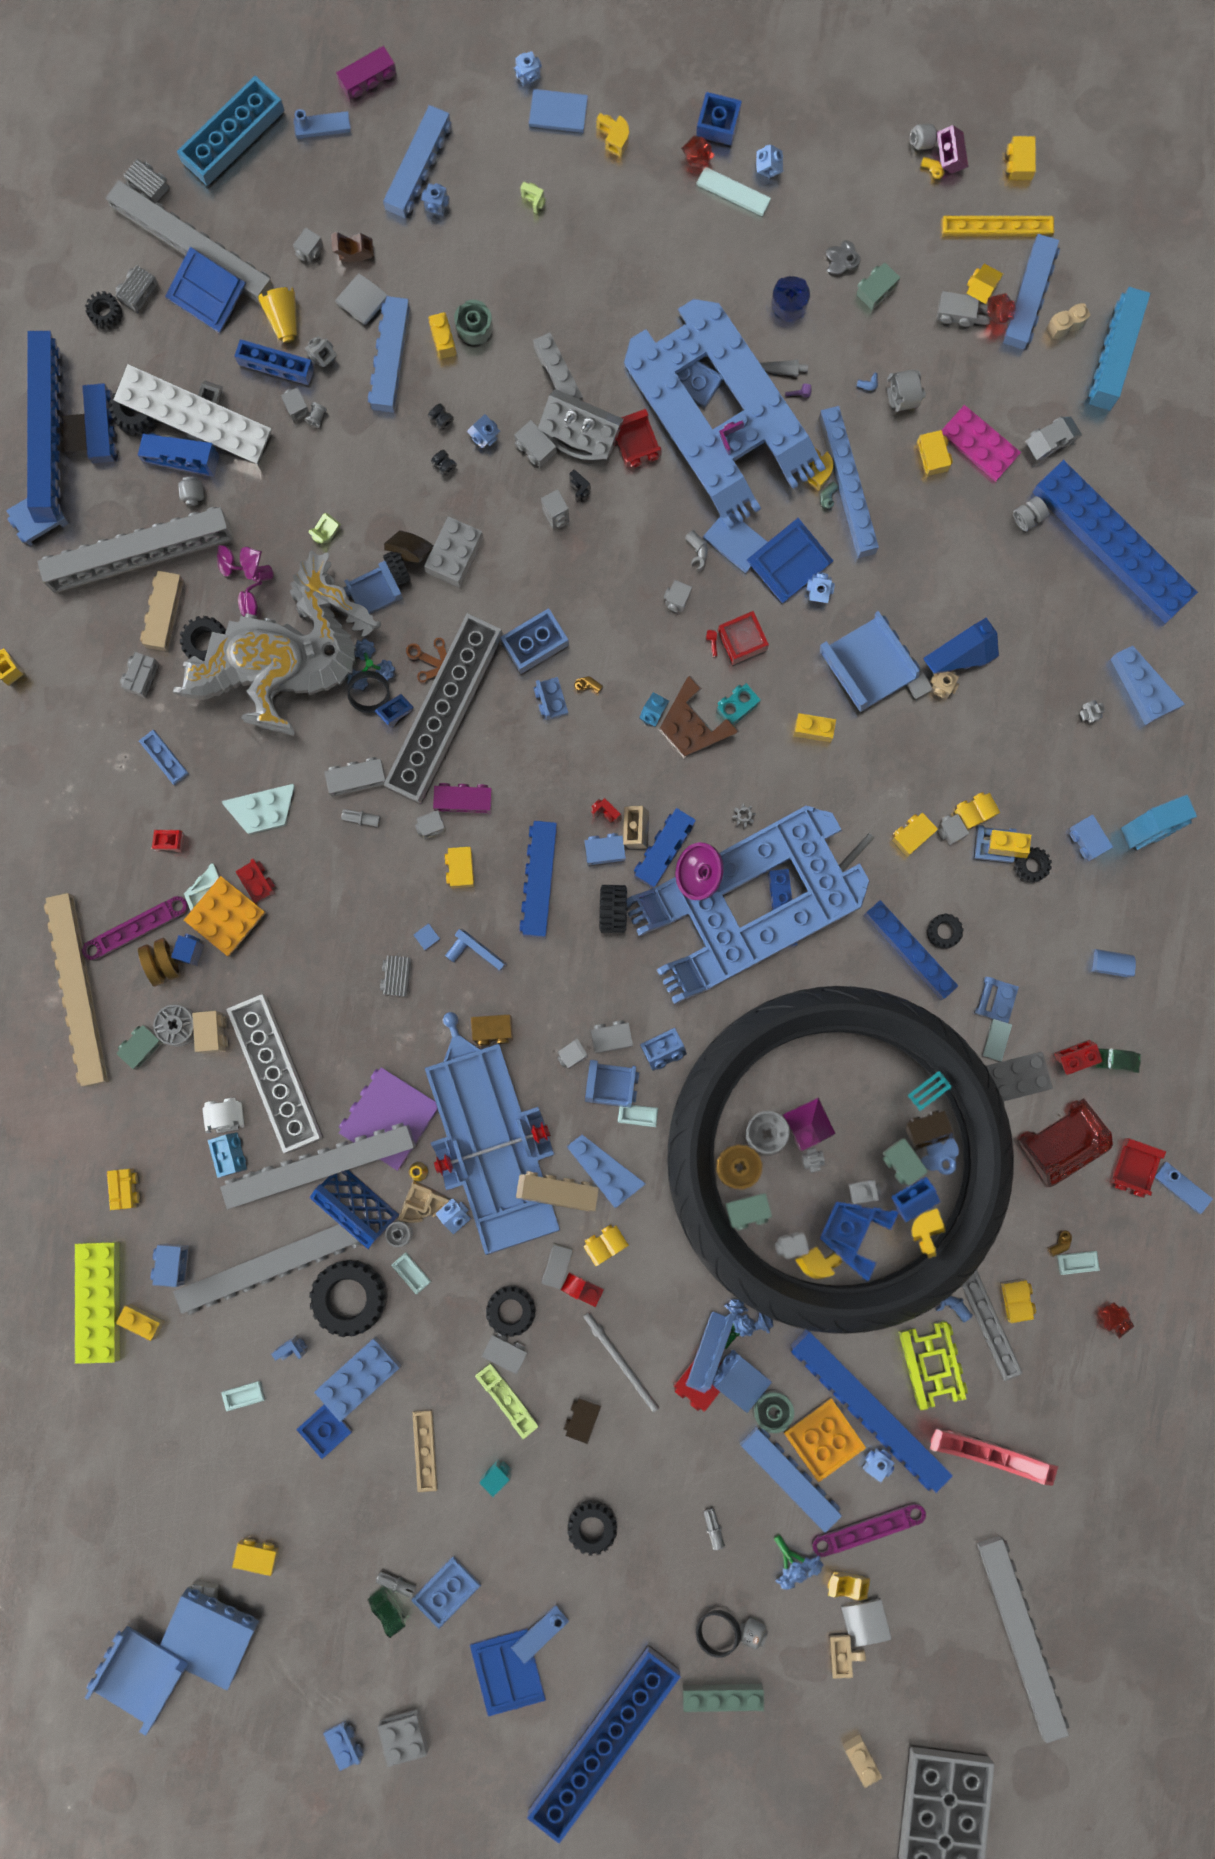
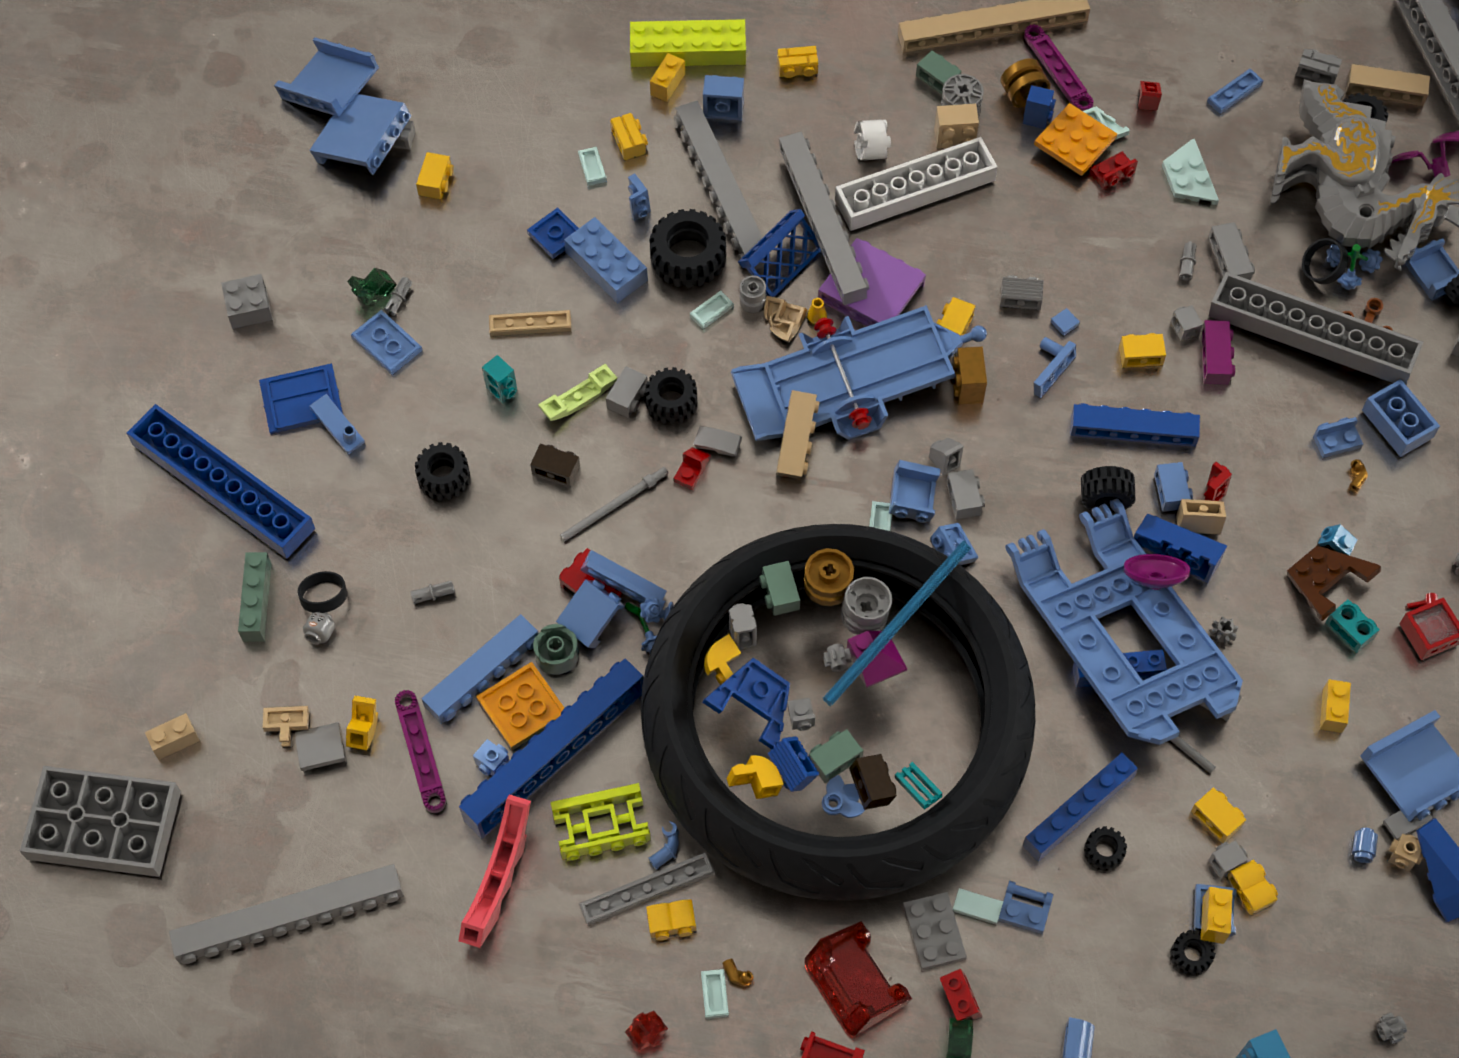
camera: 90 degrees right, 20 degrees down
dark azure bracket [208,1132,247,1178] -> none
medium blue bracket [323,1721,363,1771] -> none
blue slope [375,694,414,728] -> none
light blue brick [436,1199,471,1235] -> none
medium blue wedge [567,1135,645,1208] -> none
yellow brick [583,1224,629,1266] -> none
medium blue plant [774,1535,823,1590] -> none
medium blue brick [1069,815,1113,861] -> none
none -> yellow brick [610,113,648,160]
none -> dark azure axle [823,541,971,706]
none -> yellow brick [936,297,976,336]
none -> medium blue brick [1352,828,1378,863]

